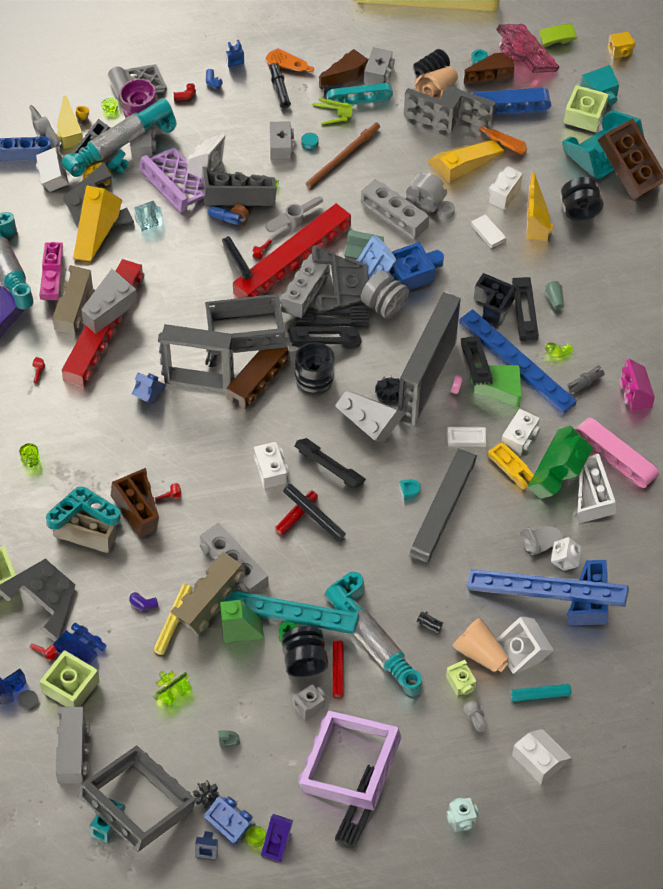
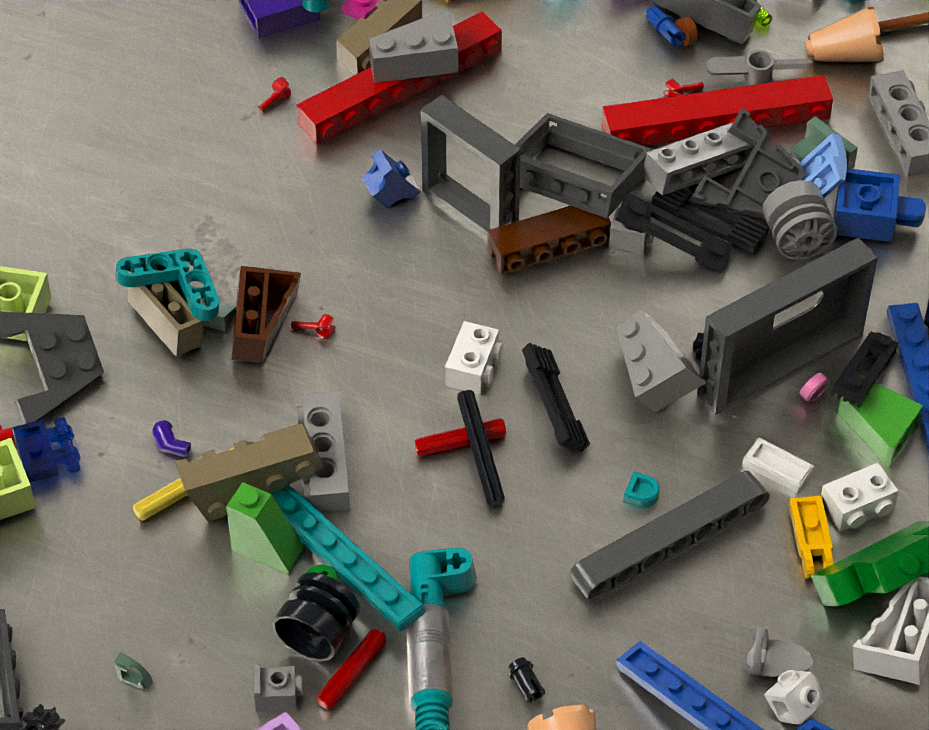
camera: 35 degrees right, 5 degrees down
clear neon green wheel [19,443,40,468] -> none
clear neon green hips [153,670,192,707] -> none
black axle [222,236,252,280] -> none
black wheel [295,342,335,393] -> none
none -> light nougat cone [805,7,884,62]

